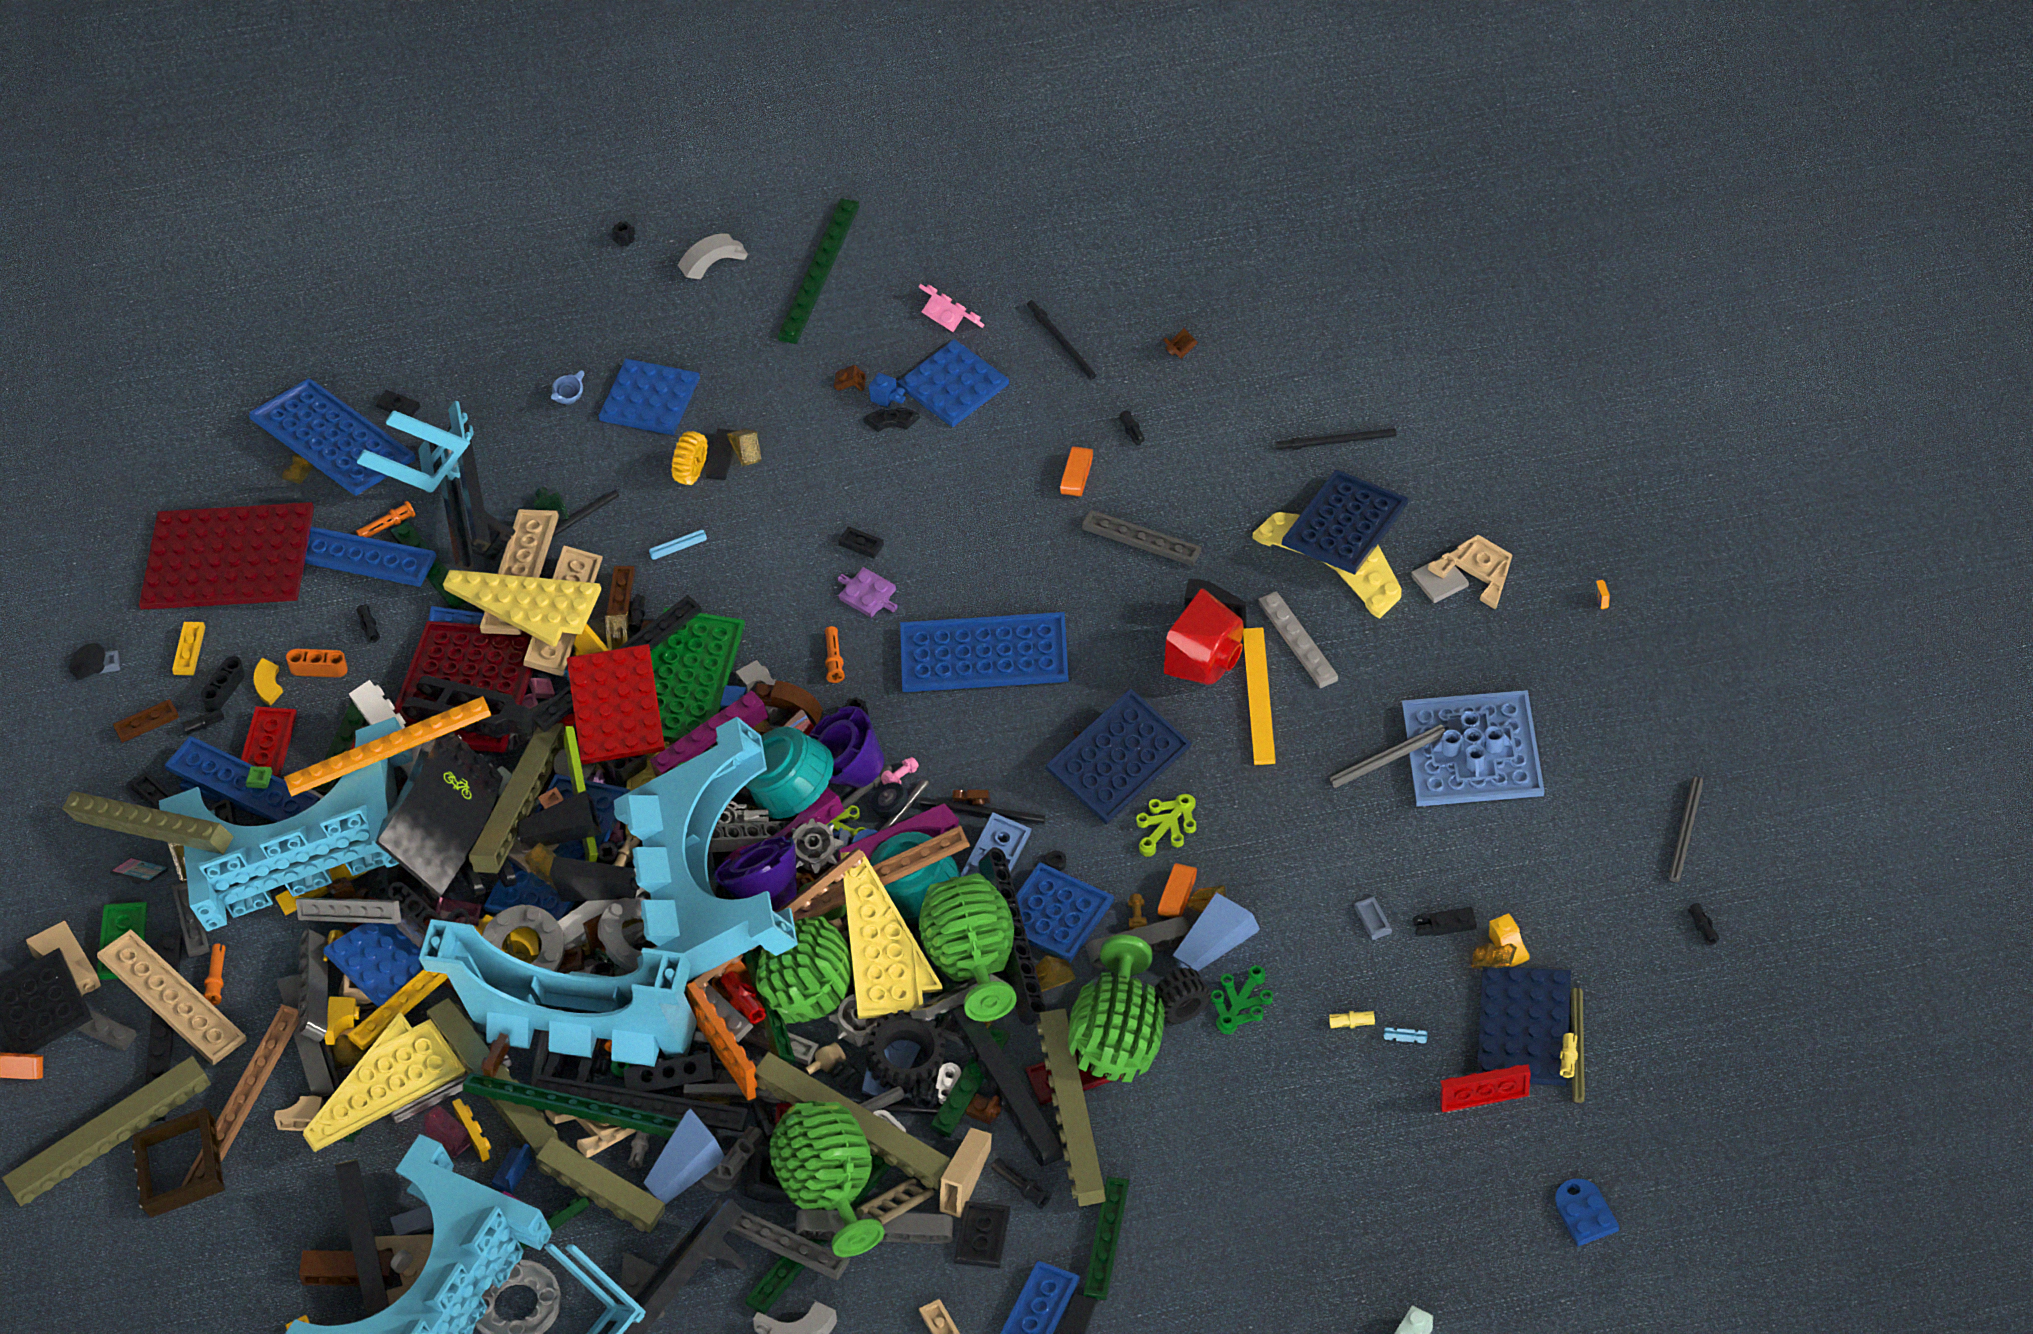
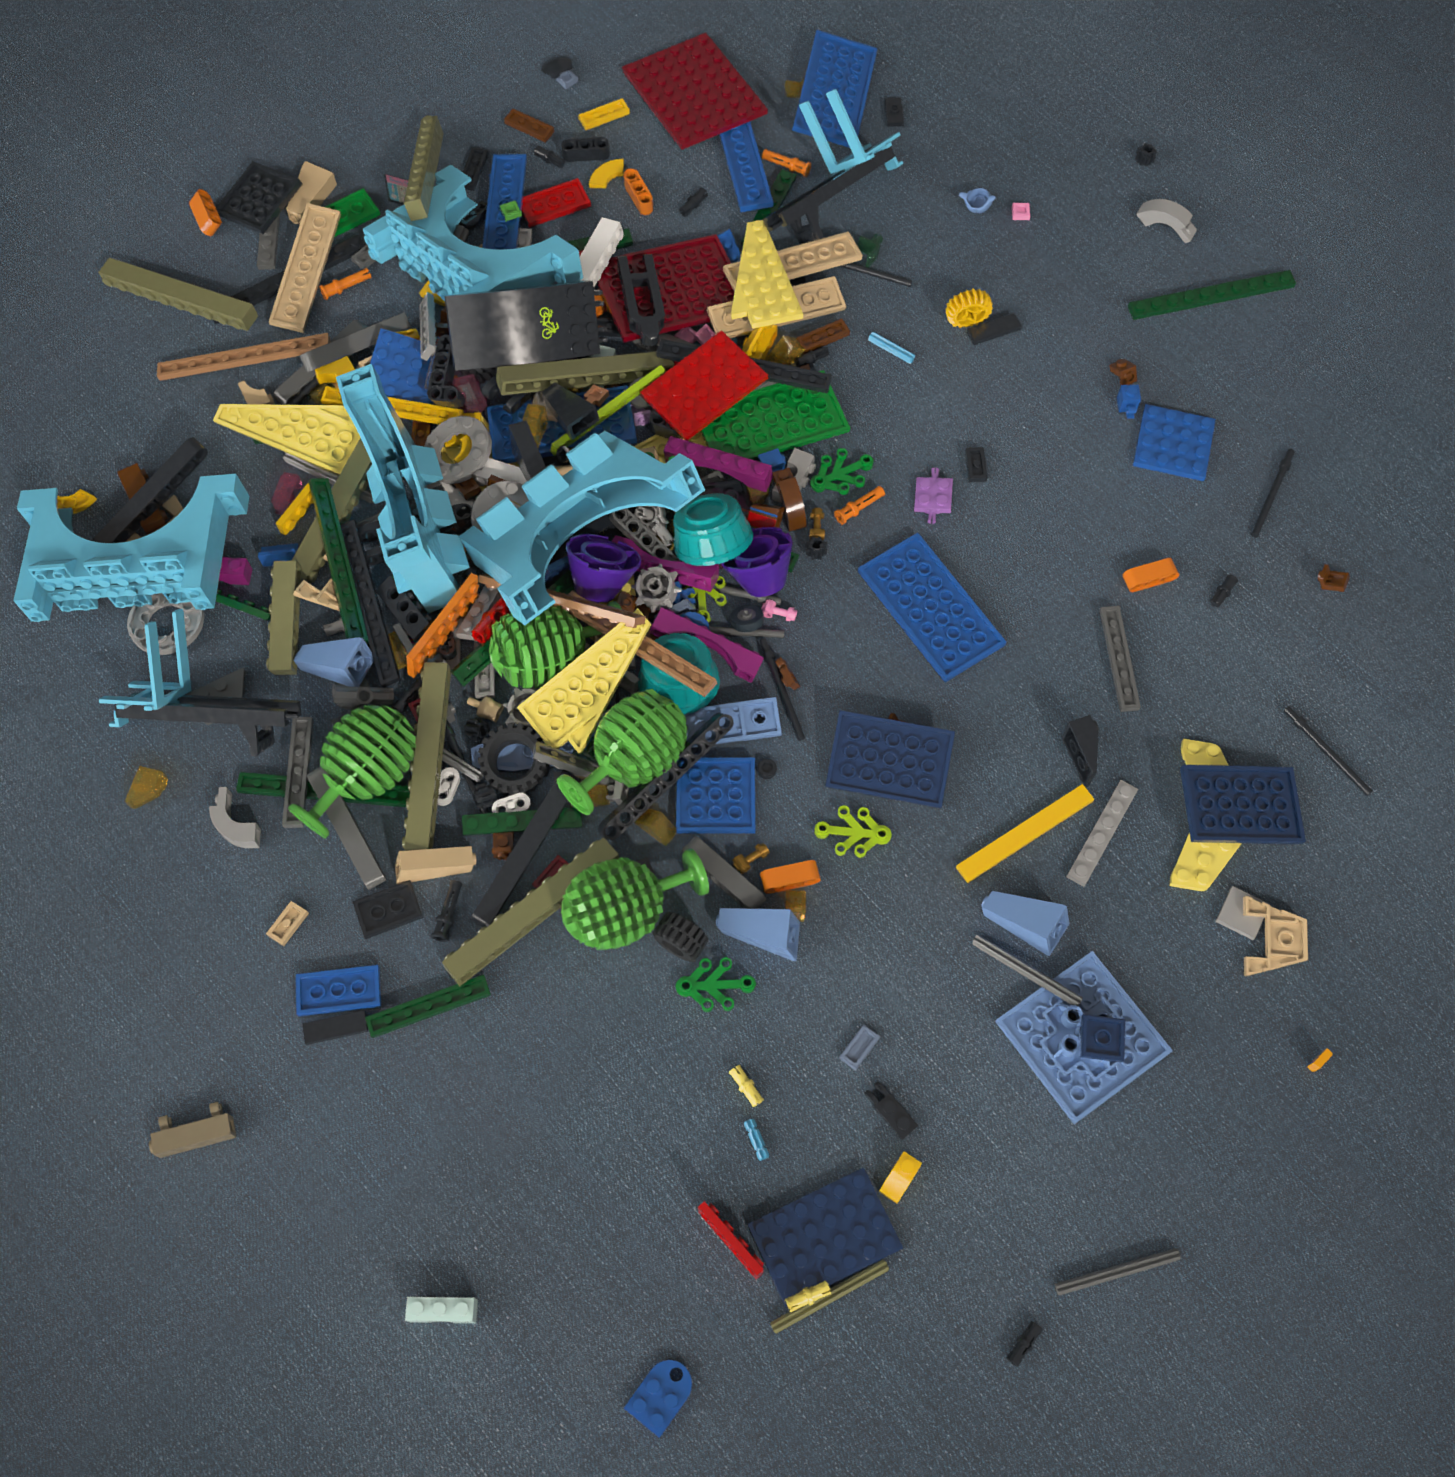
camera: 55 degrees right, 15 degrees up
dark brown window [132,1107,225,1218] -> none
light orange plate [284,696,491,796] -> none
light grey tile [391,1250,413,1273] -> none
reddish brown plate [481,1033,510,1078] -> none
blue plate [599,358,700,435] -> none
clear yellow slope [727,429,761,466] -> none
dark tan bar [857,1178,934,1225] -> none
black tile [863,407,920,432] -> none
bright pink bracket [919,284,984,332] -> none
red piece [1164,589,1244,685] -> none
clear yellow slope [1470,943,1517,969] -> none
none -> green plant [810,448,874,495]
none -> pearl gold bar [810,508,825,540]
none -> medium blue slope [981,891,1069,956]
none -> bright pink tile [1012,203,1030,220]
none -> dark blue plate [1080,1014,1126,1063]

